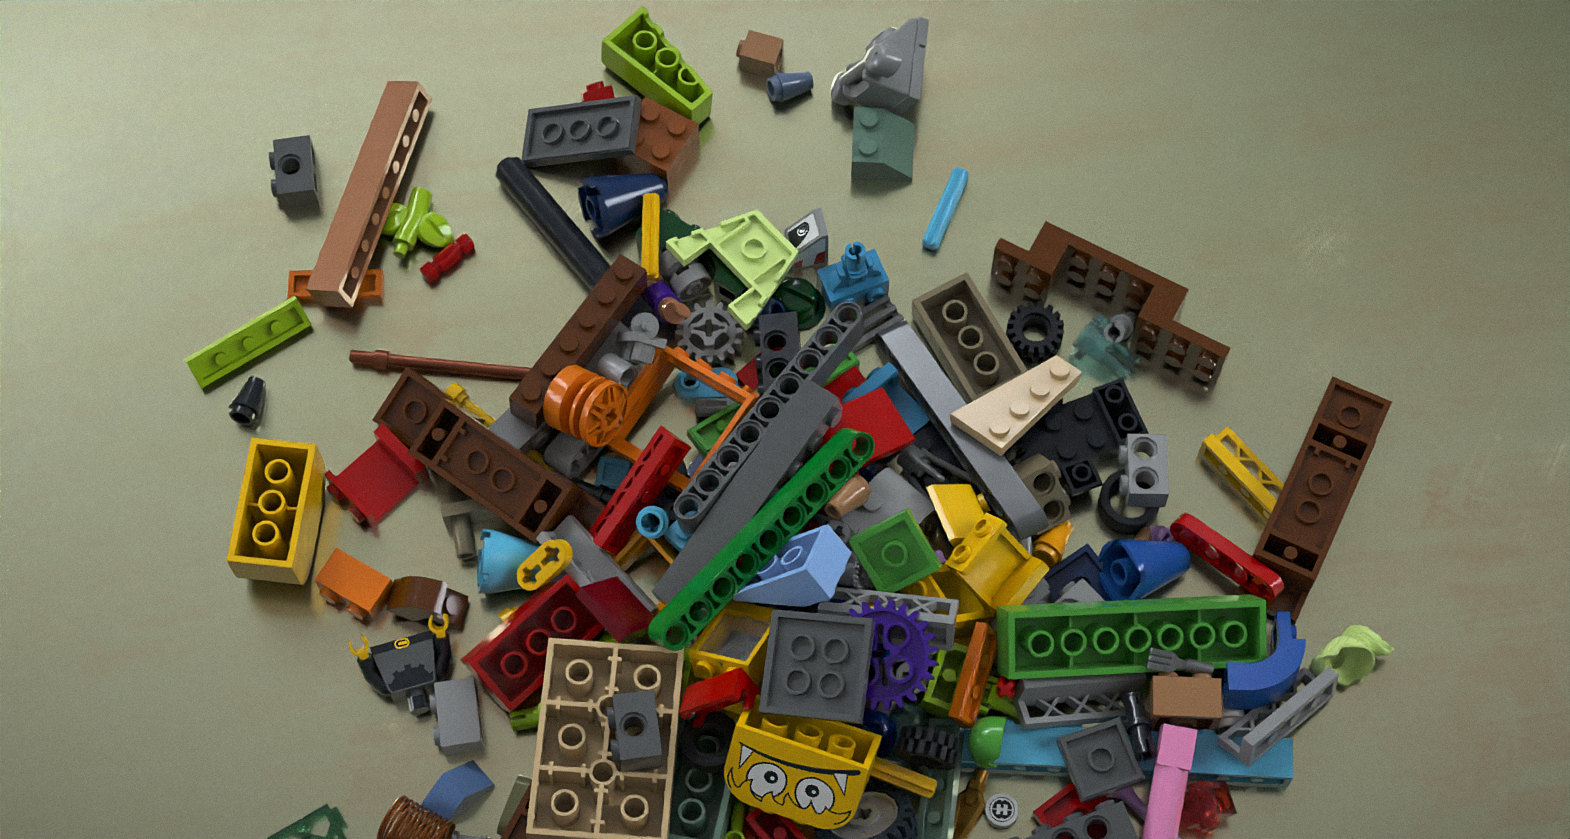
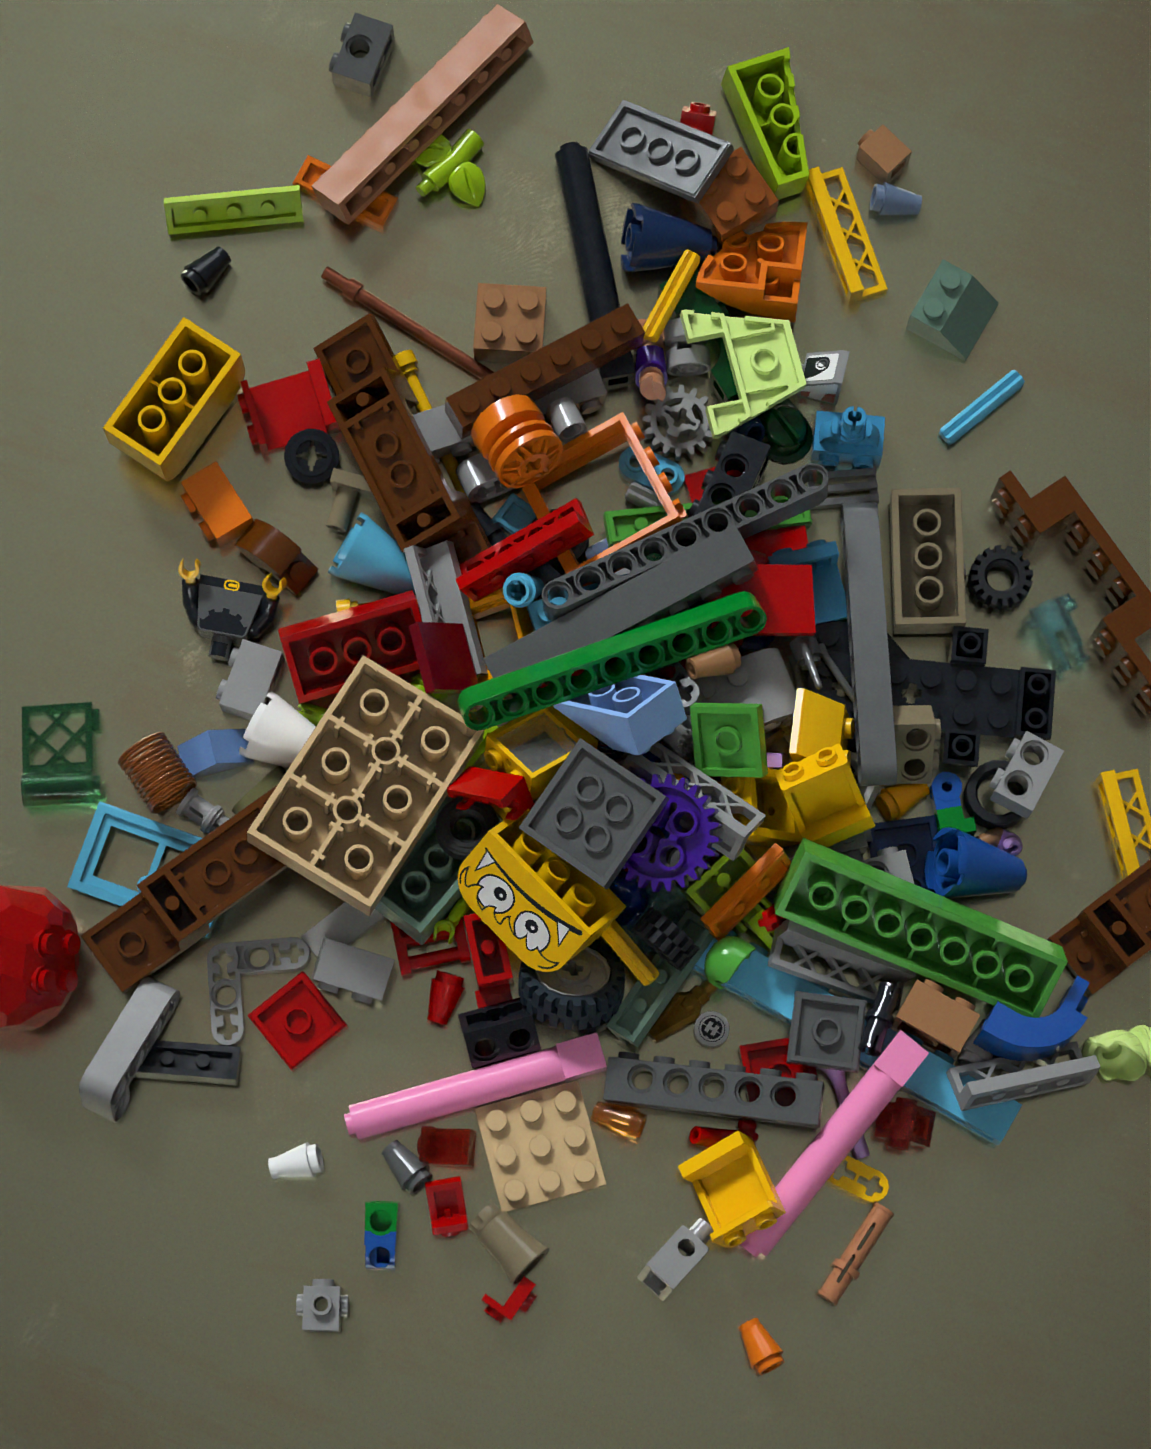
camera: 25 degrees right, 10 degrees up
red axle [420,233,475,282] -> none
yellow beam [517,539,573,591] -> none
dark grey brick [607,690,663,772] -> none
light grey hips [616,312,667,365] -> none
light grey piece [830,16,929,116] -> none
tan wing [950,355,1082,456] -> none
light grey pin [1104,311,1138,343] -> none
flat silver piece [1146,647,1214,675] -> none
red beam [1170,513,1284,602] -> none
none -> white cone [239,692,316,768]
none -> black gear [284,429,339,484]
none -> medium nougat brick [473,283,547,363]
none -> orange brick [696,222,808,323]
none -> yellow fence [805,166,888,304]
none -> leg [929,772,977,836]

